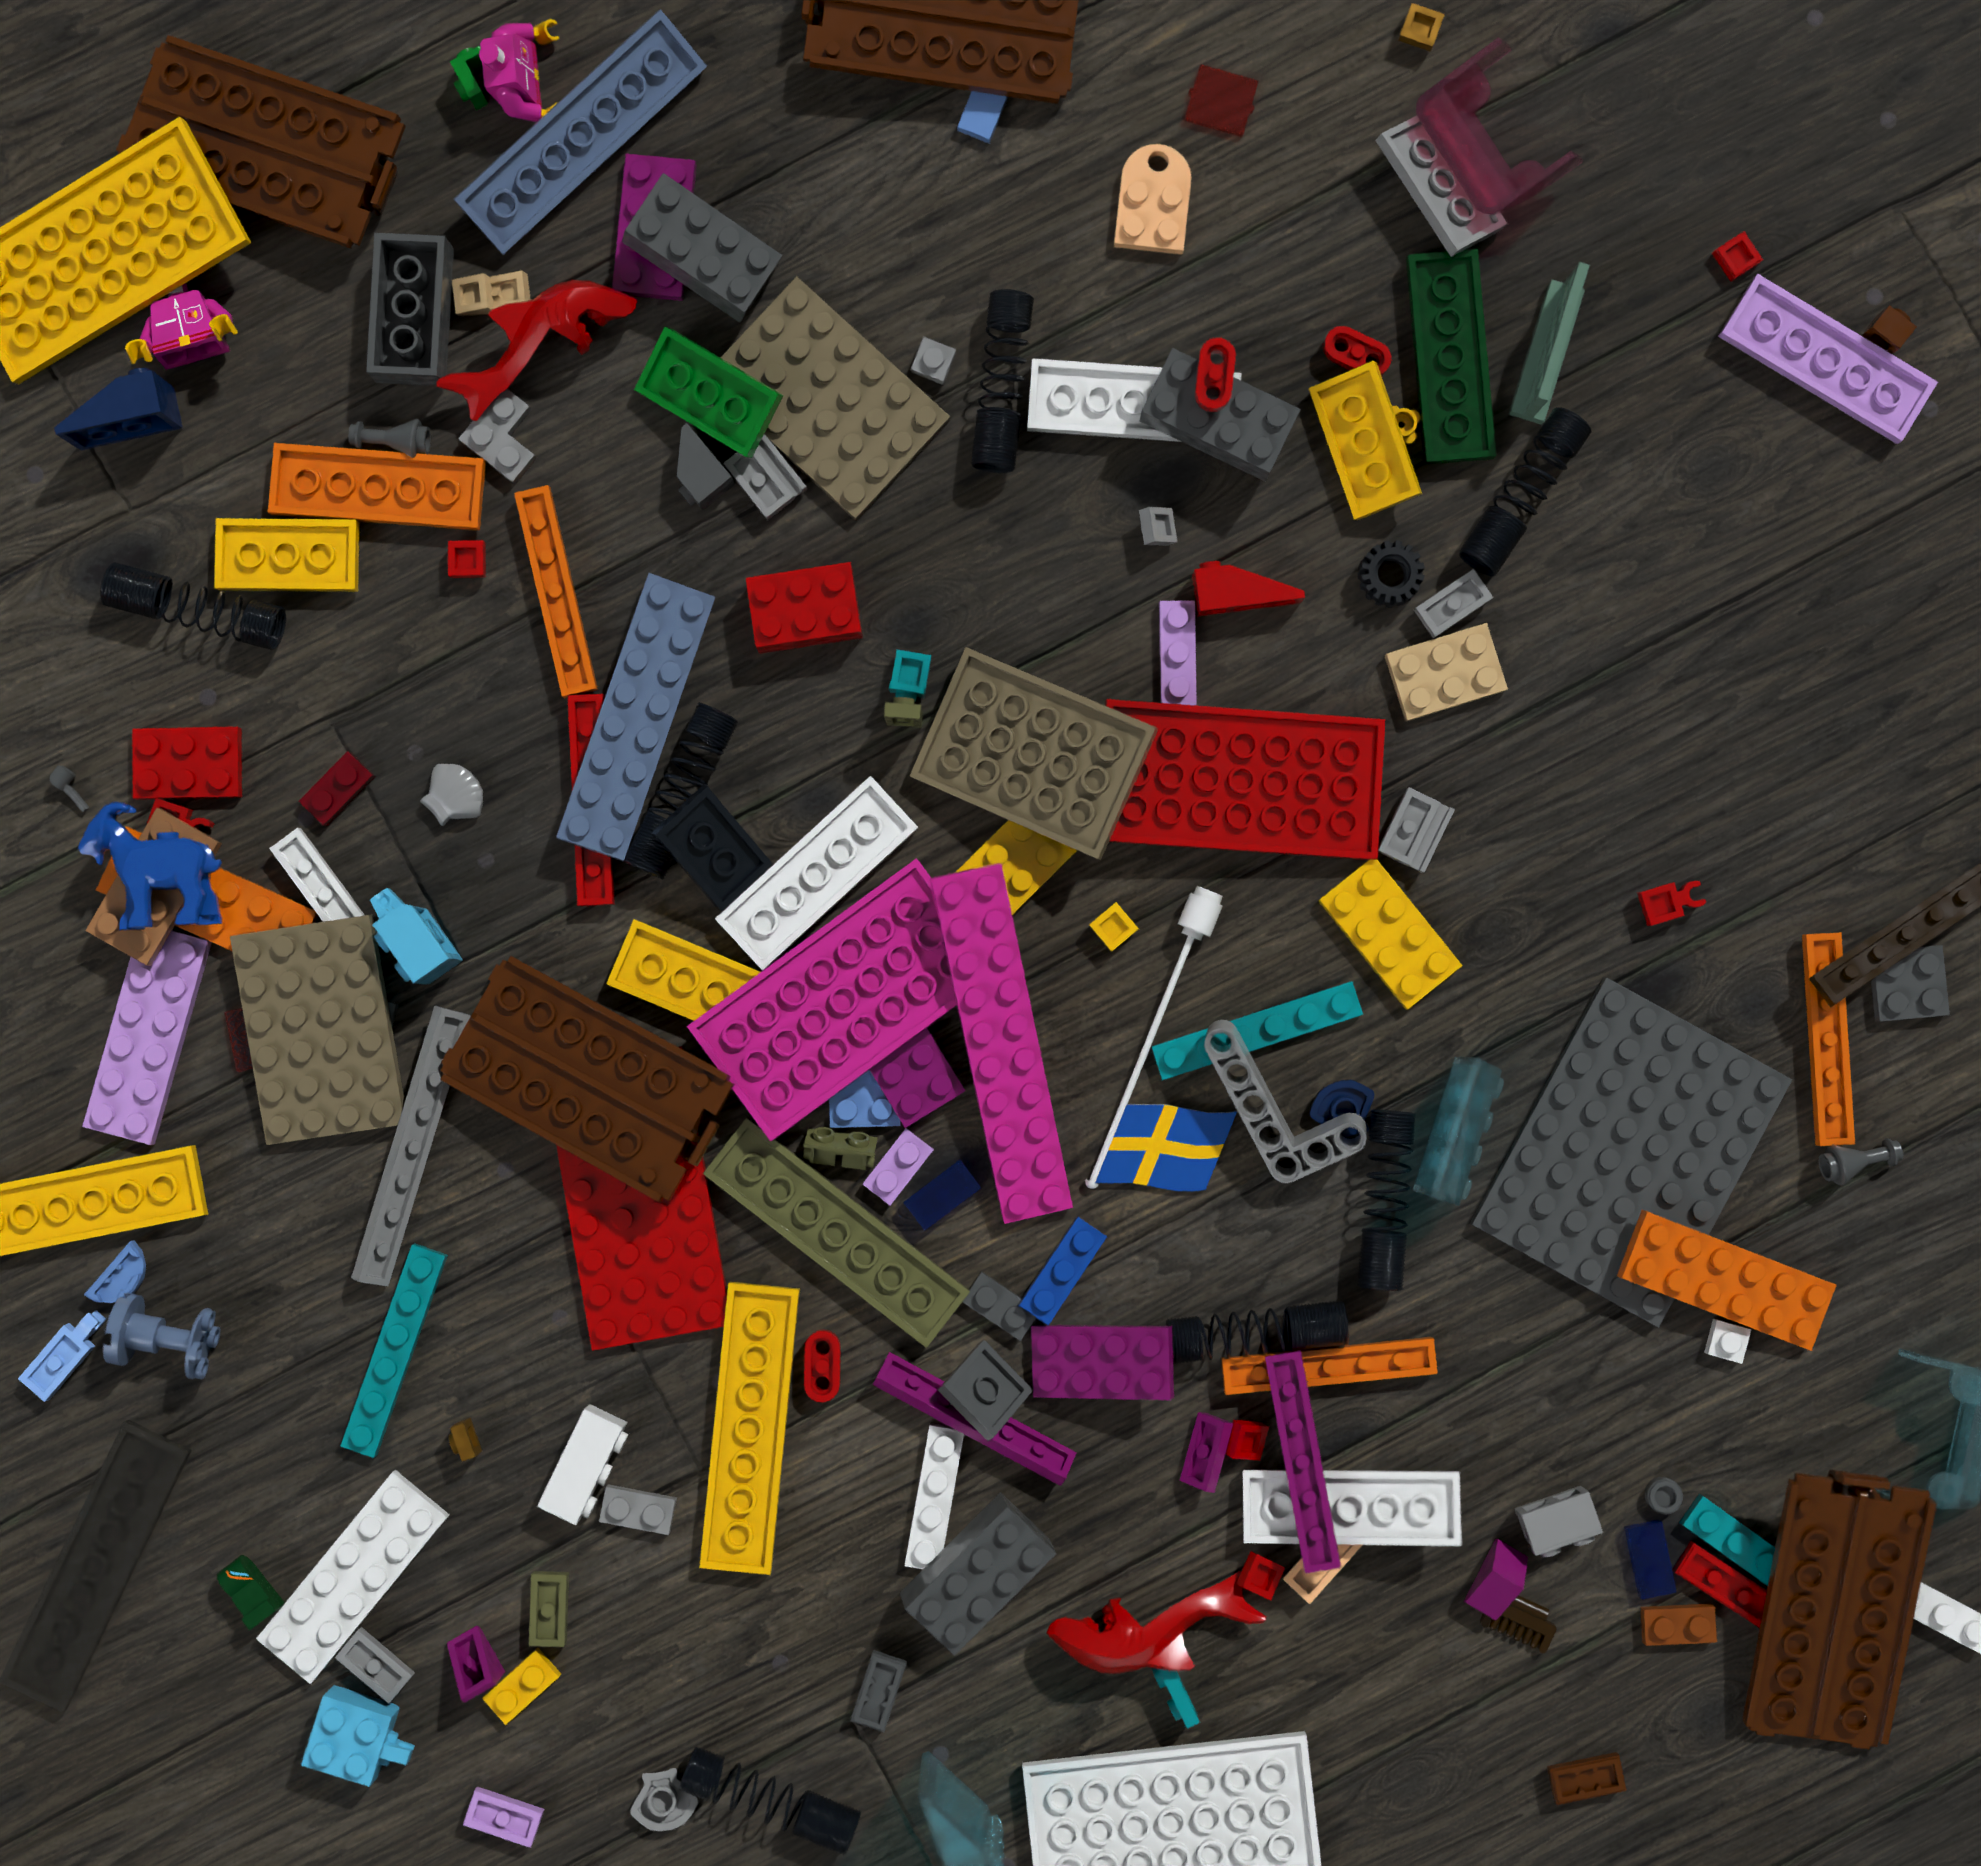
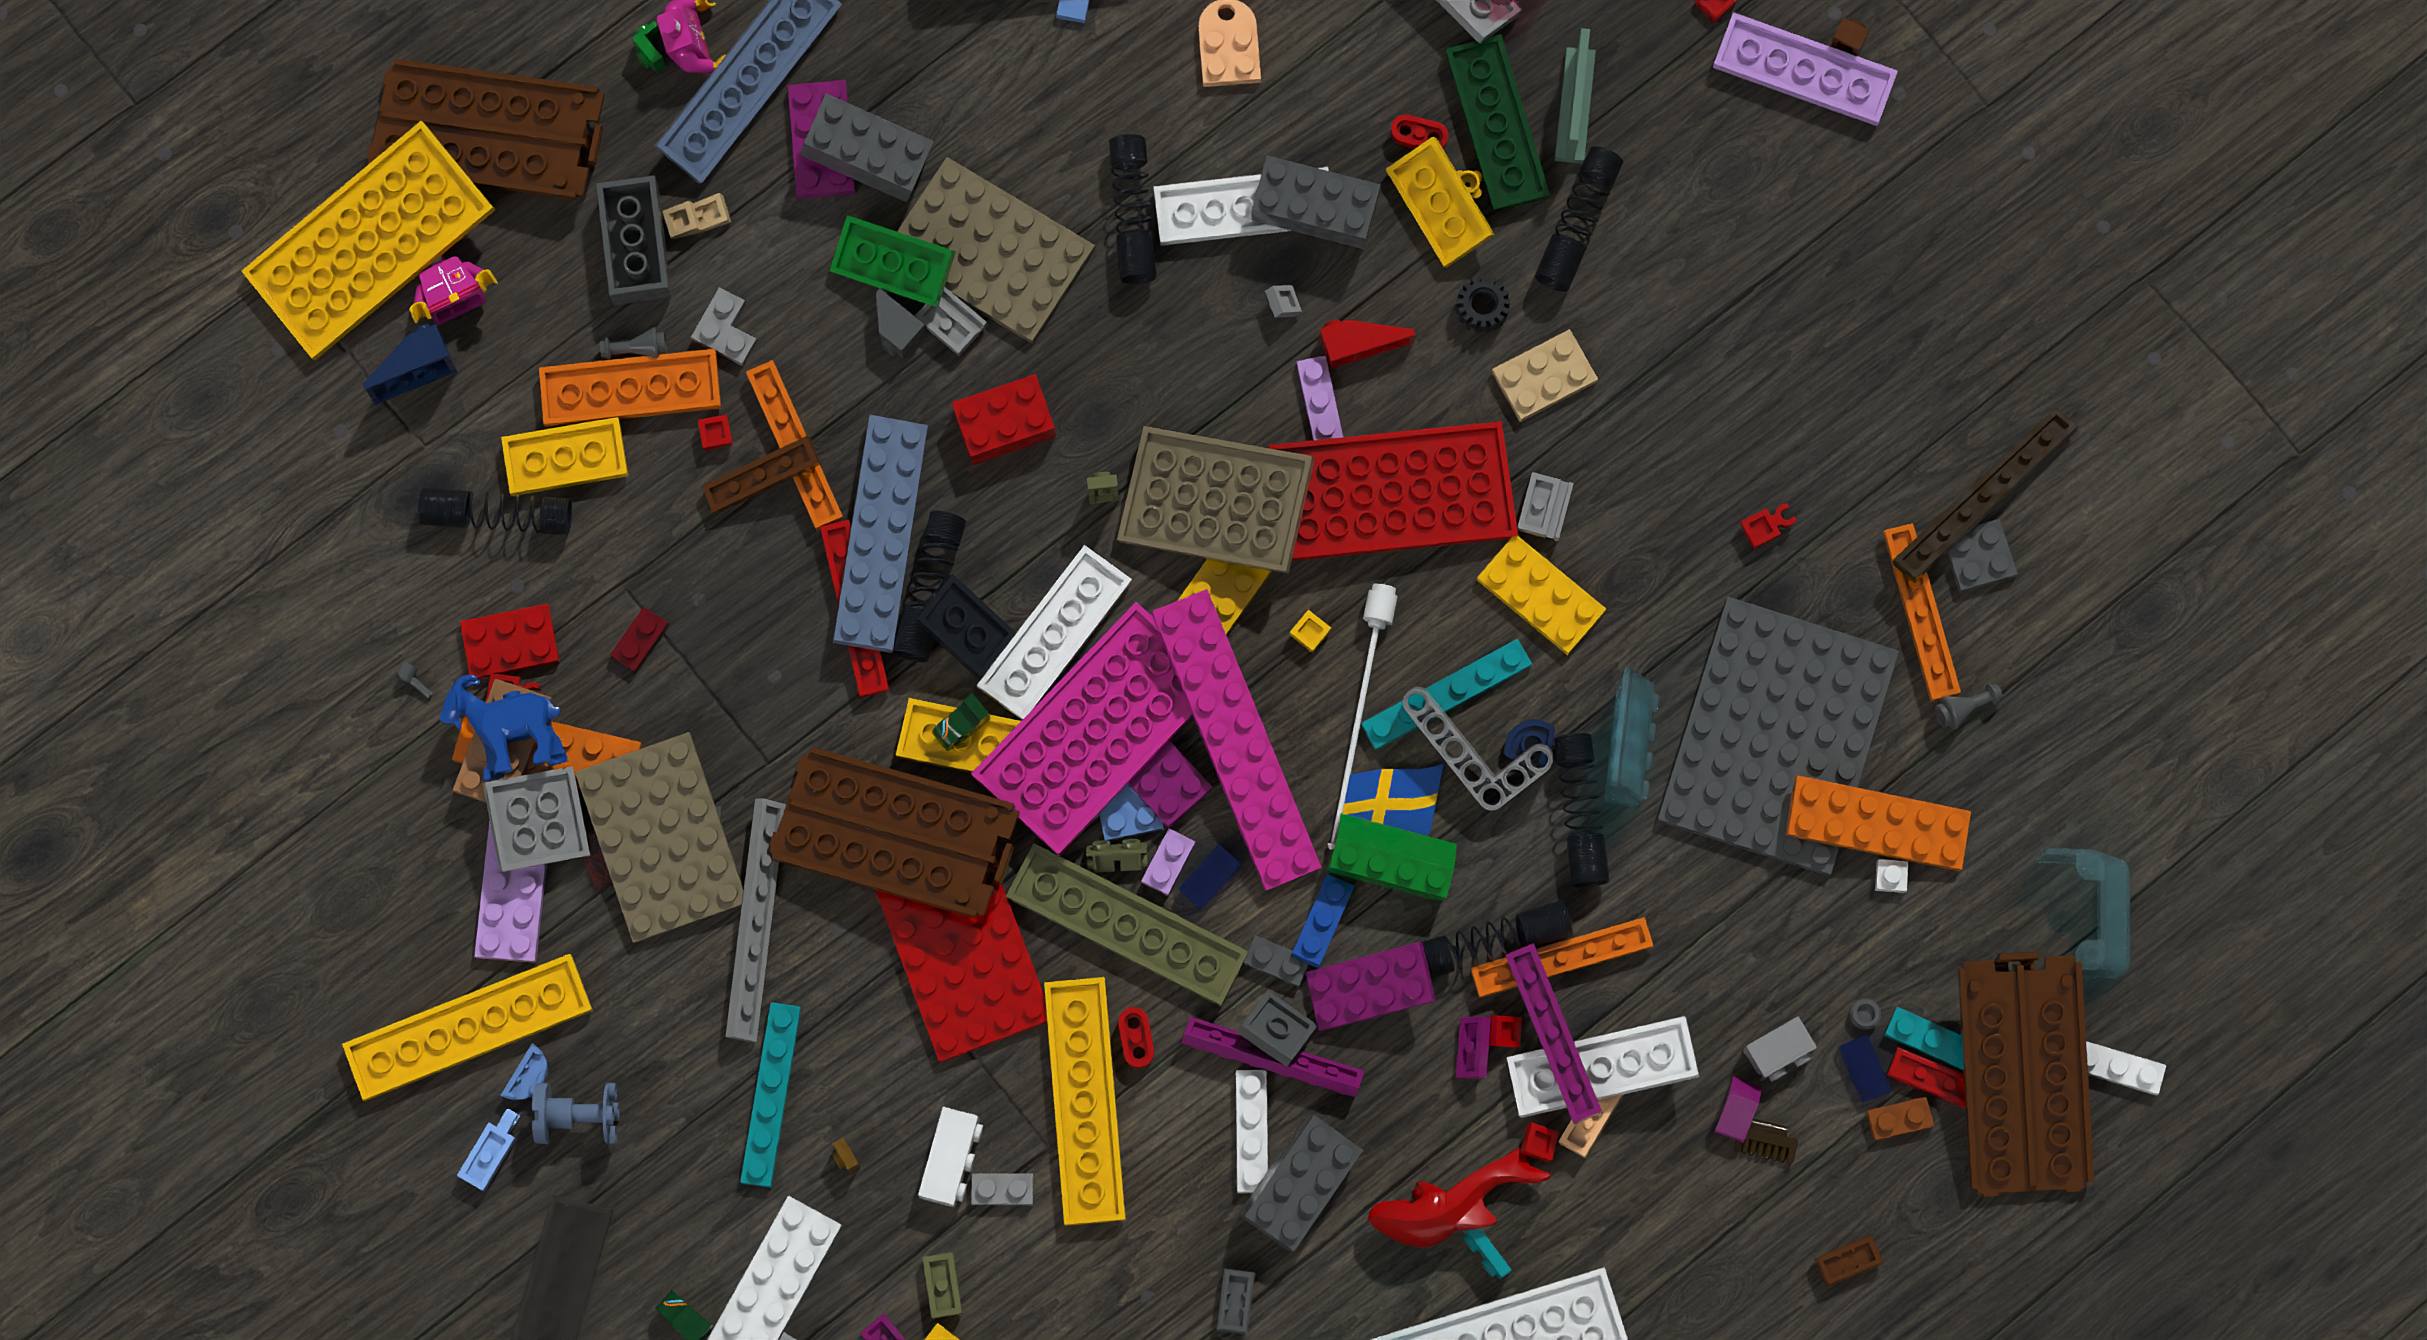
camera: 10 degrees left, 10 degrees down
white plate [269,828,379,945] -> none
medium azure hinge [370,888,463,985] -> none
light grey animal [420,764,483,826] -> none
red piece [436,280,637,422] -> none
teal bracket [889,649,932,702] -> none
light grey plate [911,337,956,385] -> none
red plate [1195,338,1236,412] -> none
light grey plate [1414,569,1493,639] -> none
none -> light grey plate [483,766,590,872]
none -> reddish brown plate [702,436,821,514]
none -> dark green leg [932,693,991,751]
none -> green slope [1326,813,1457,902]

